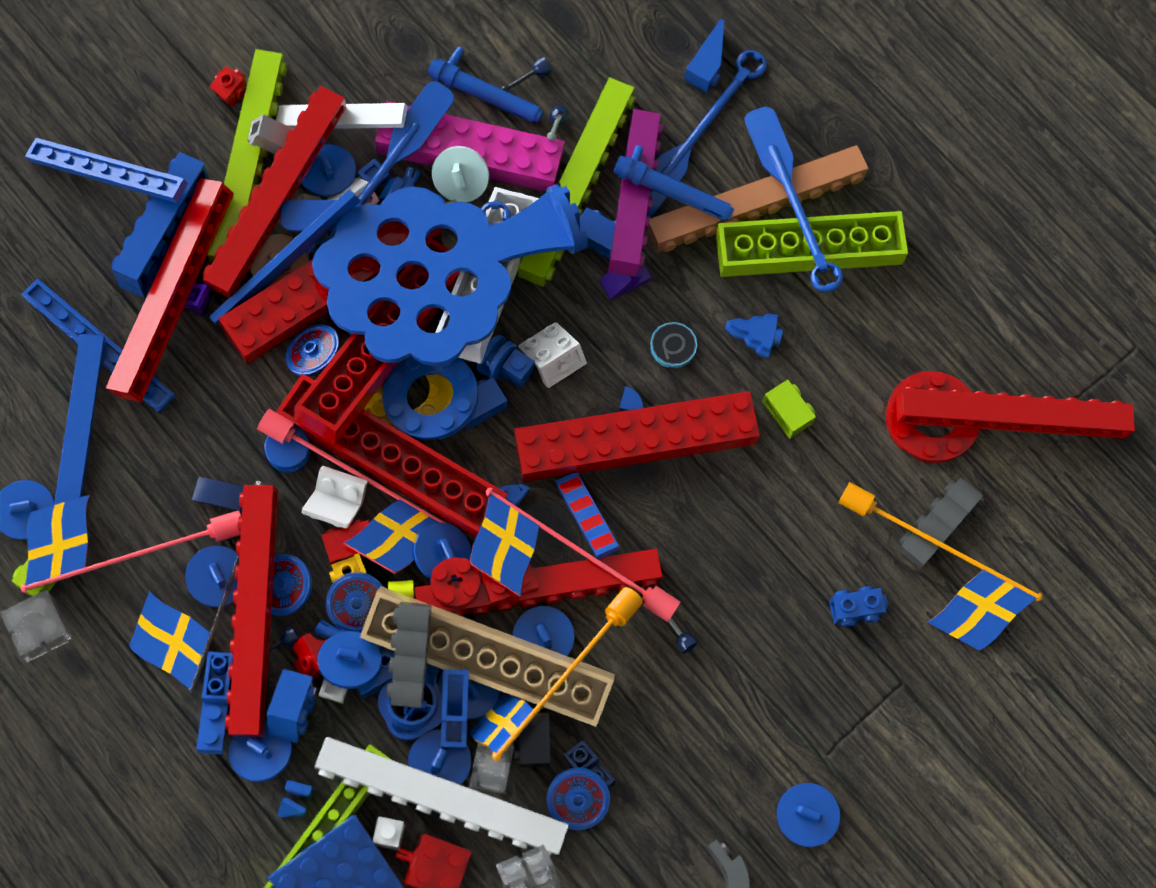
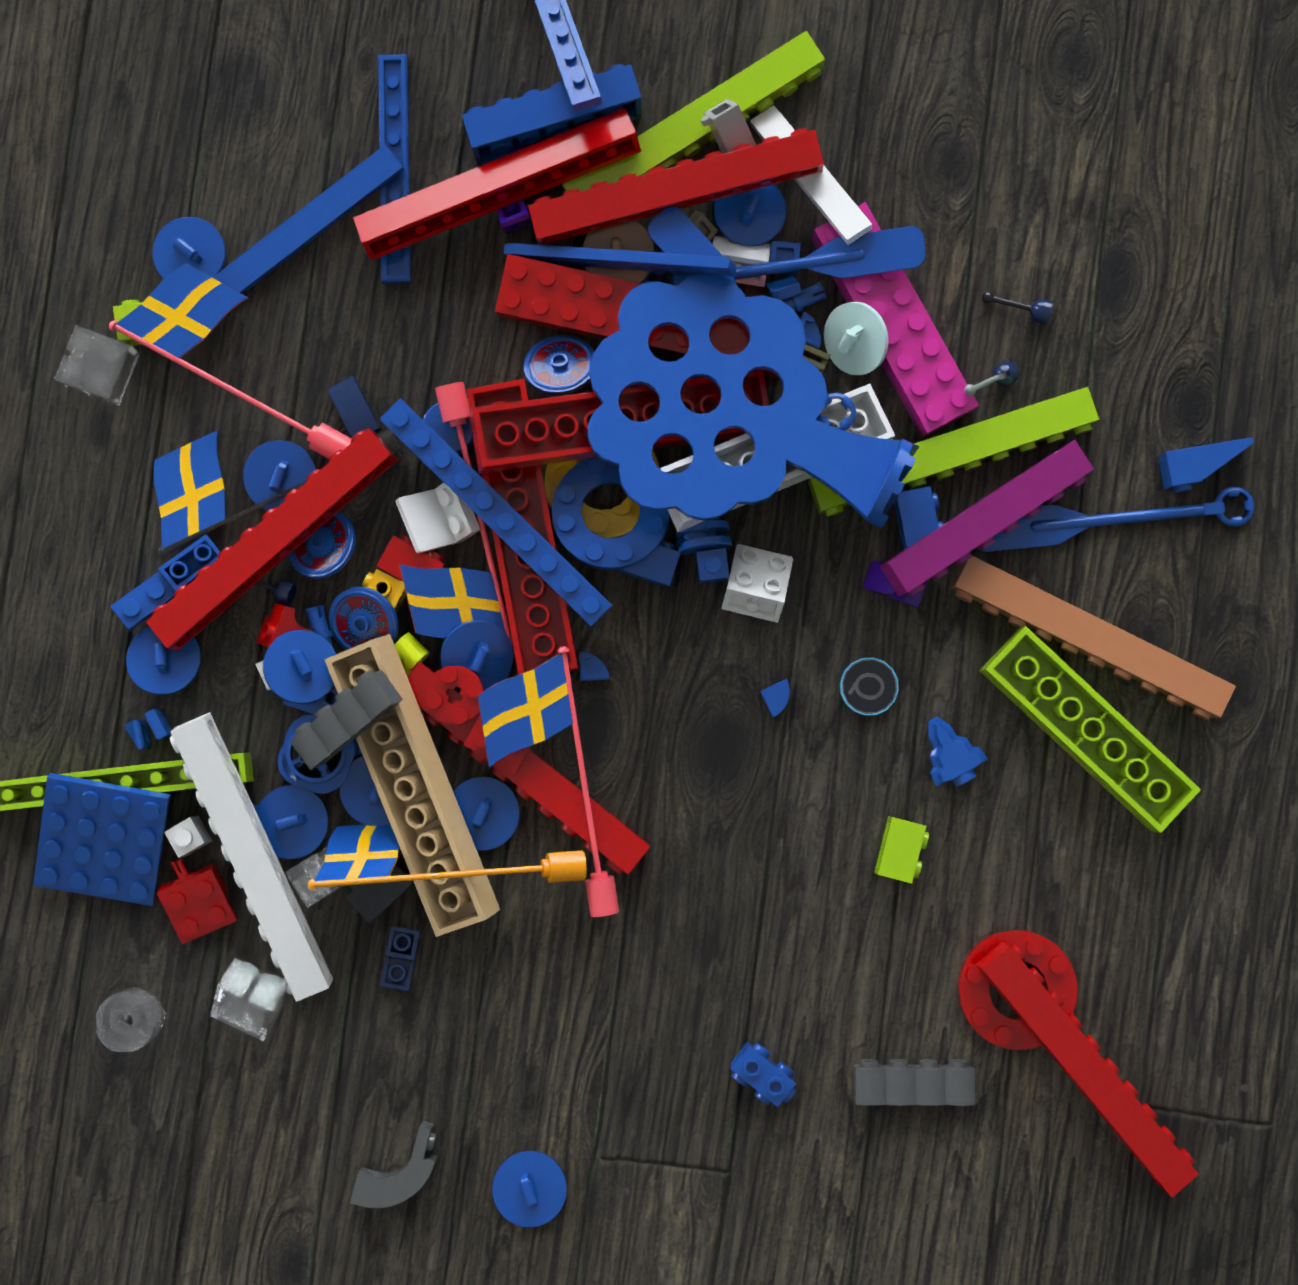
camera: 55 degrees right, 15 degrees up
red brick [209,66,247,107] -> none
blue brick [267,669,316,743] -> none
blue cylinder [428,47,544,124] -> none
blue slope [441,669,469,748] -> none
red brick [515,391,760,482] -> none
blue shield [546,768,610,830] -> none
tile [555,471,619,560] -> none
blue cylinder [613,145,734,221] -> none
dark blue hinge [668,618,699,654] -> none
blue piece [744,107,844,292] -> none
flag [838,482,1042,651] -> none
none -> blue plate [380,398,612,627]

